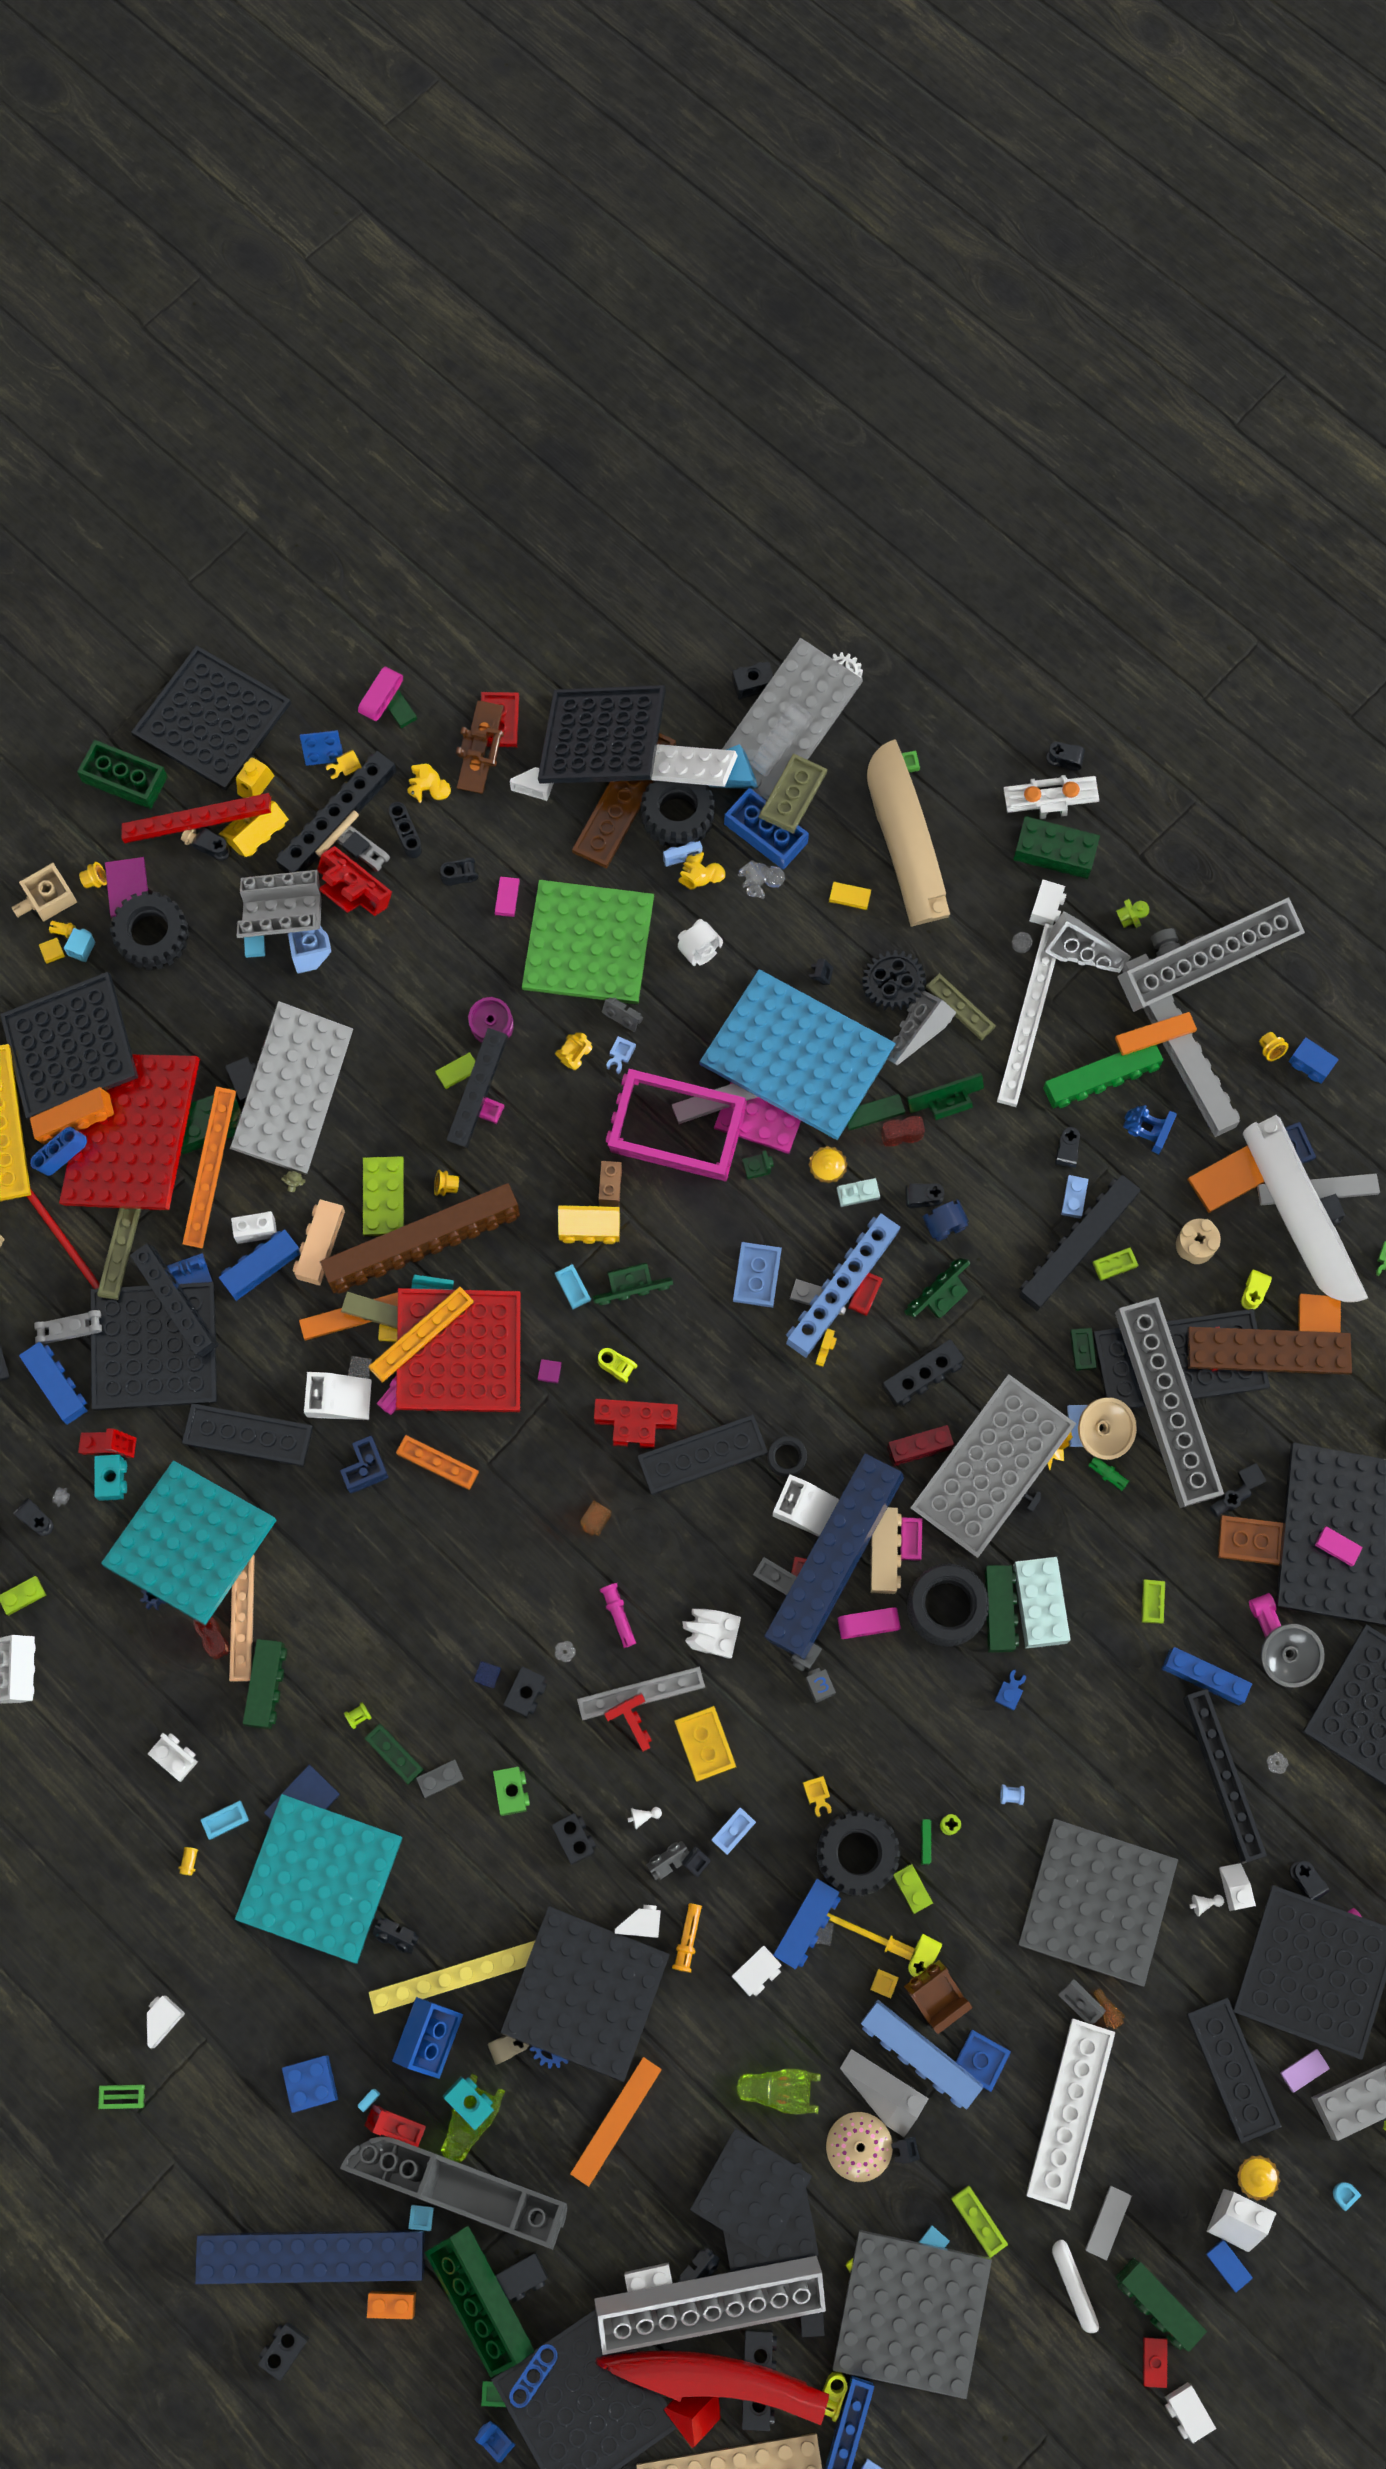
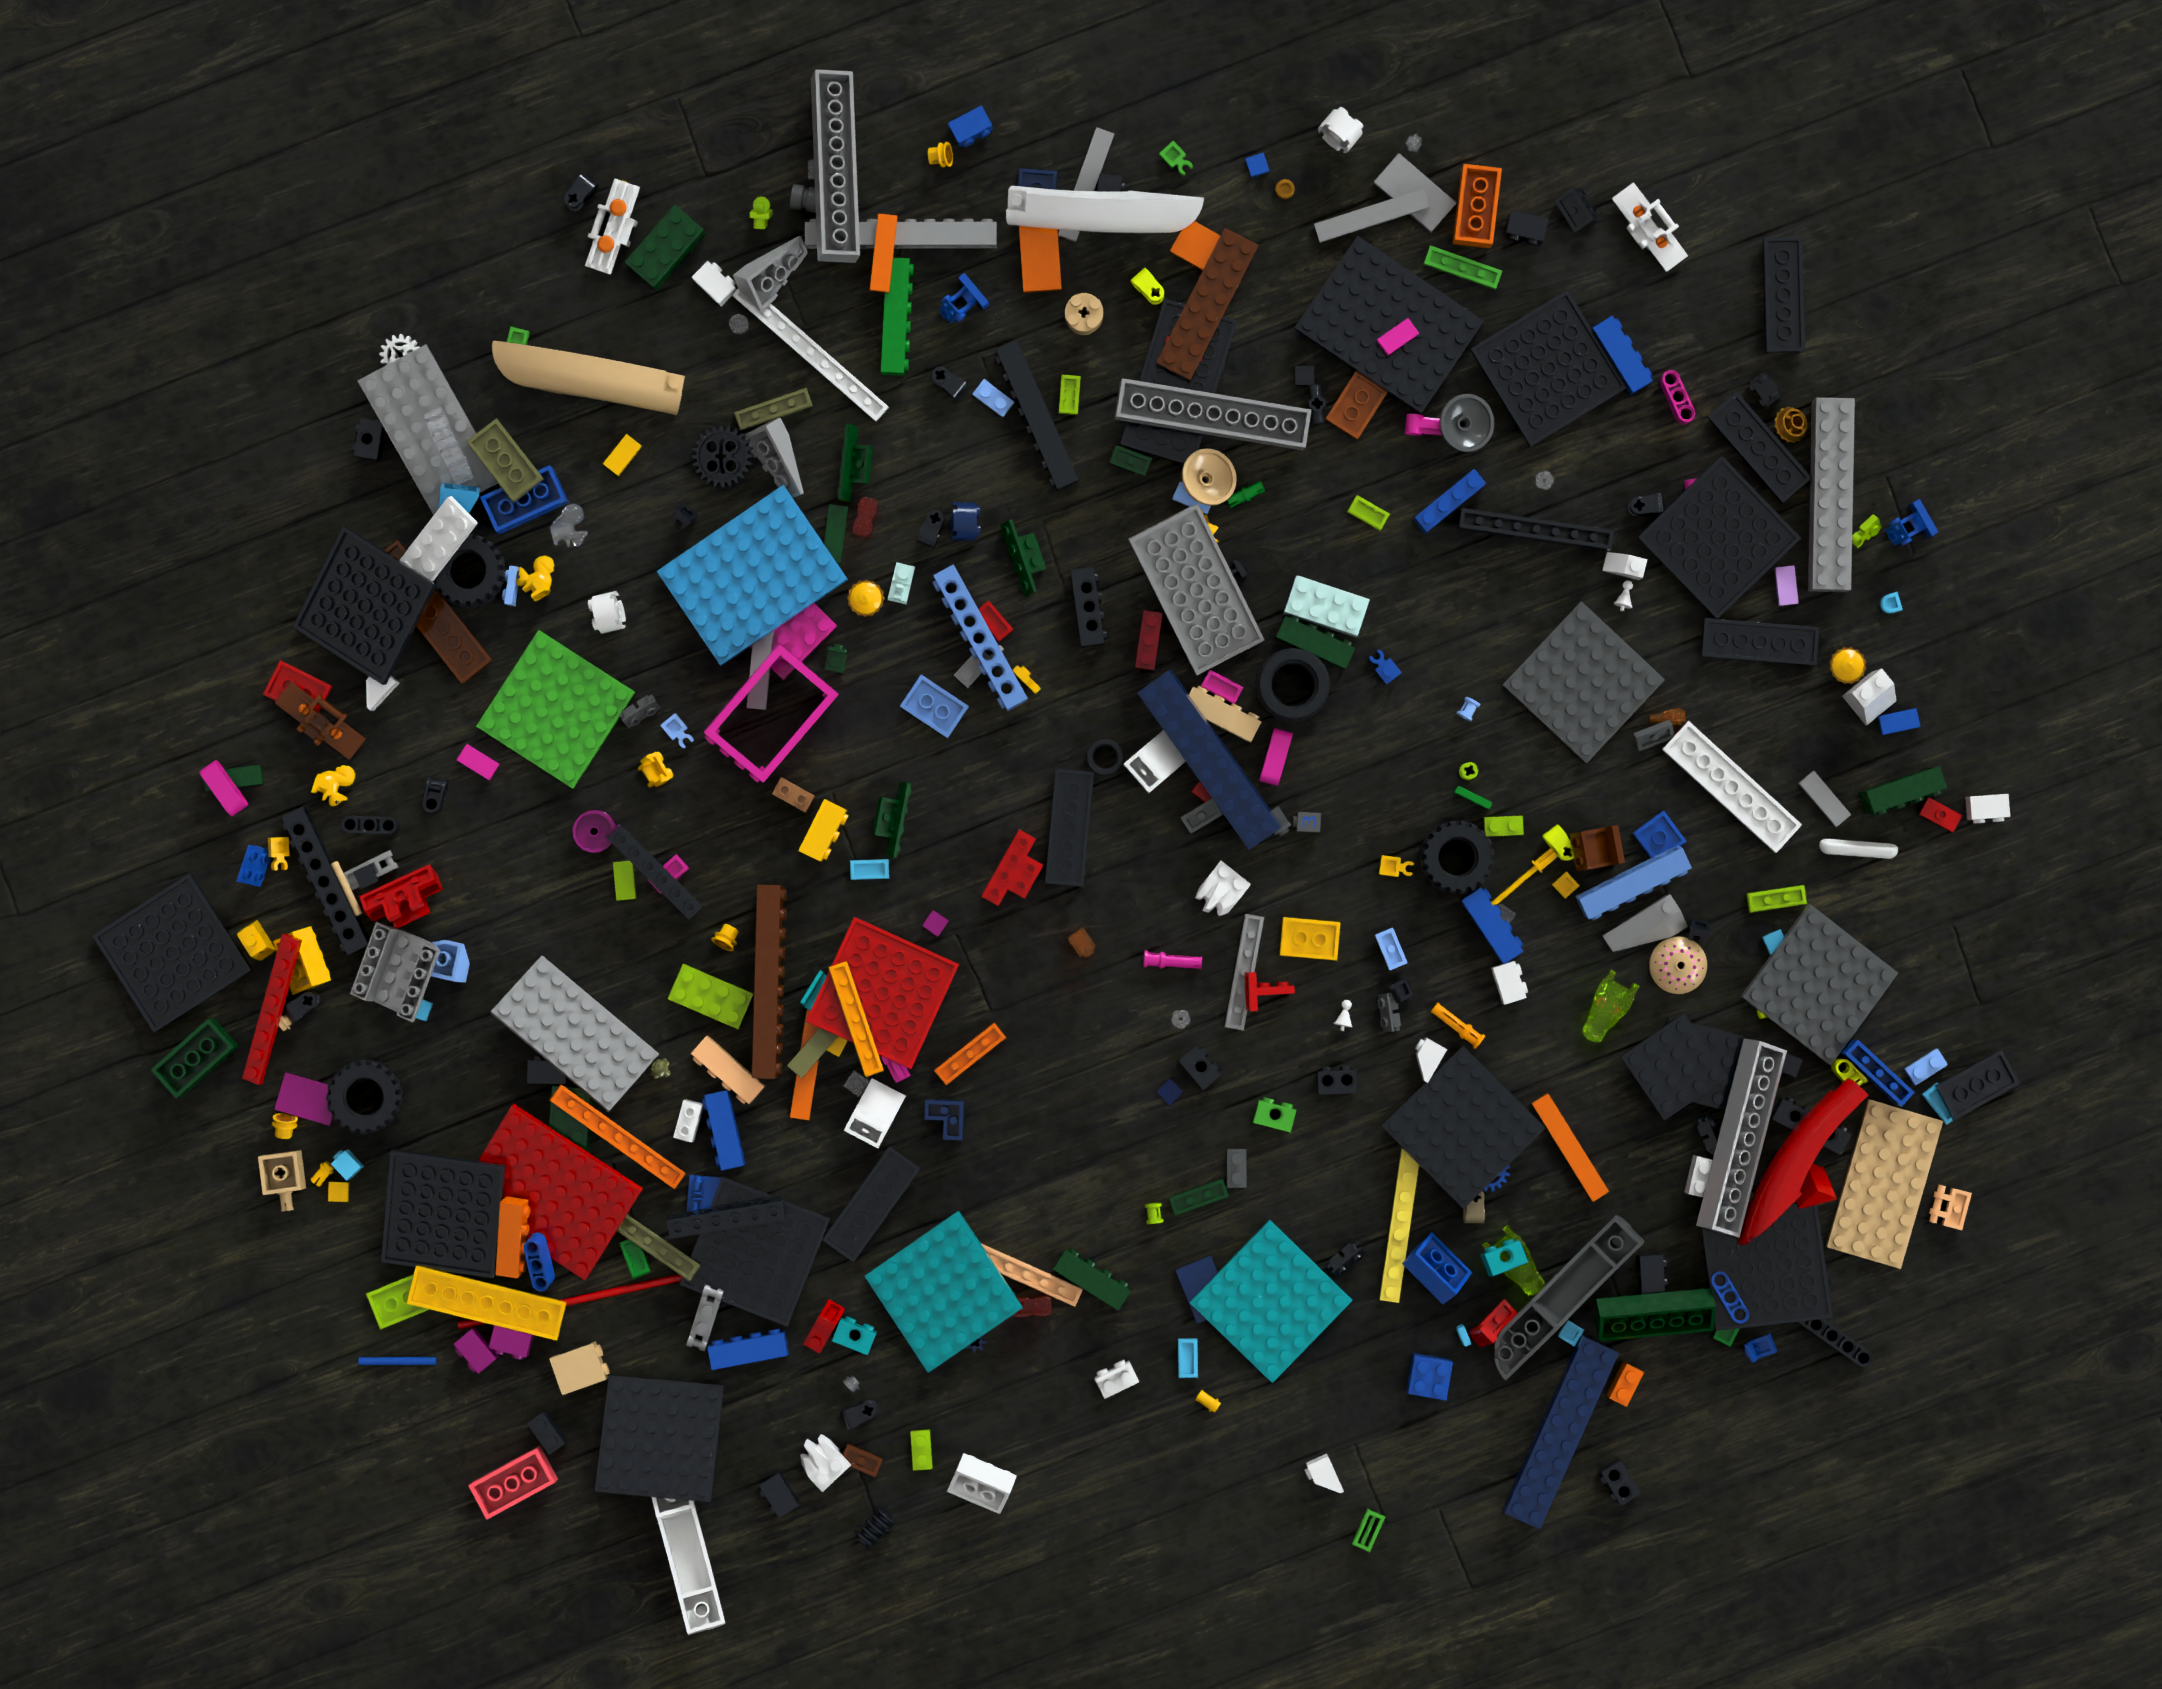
camera: 65 degrees left, 15 degrees up
neon yellow piece [598,1348,637,1383] -> none
none -> green plate [619,1239,651,1279]

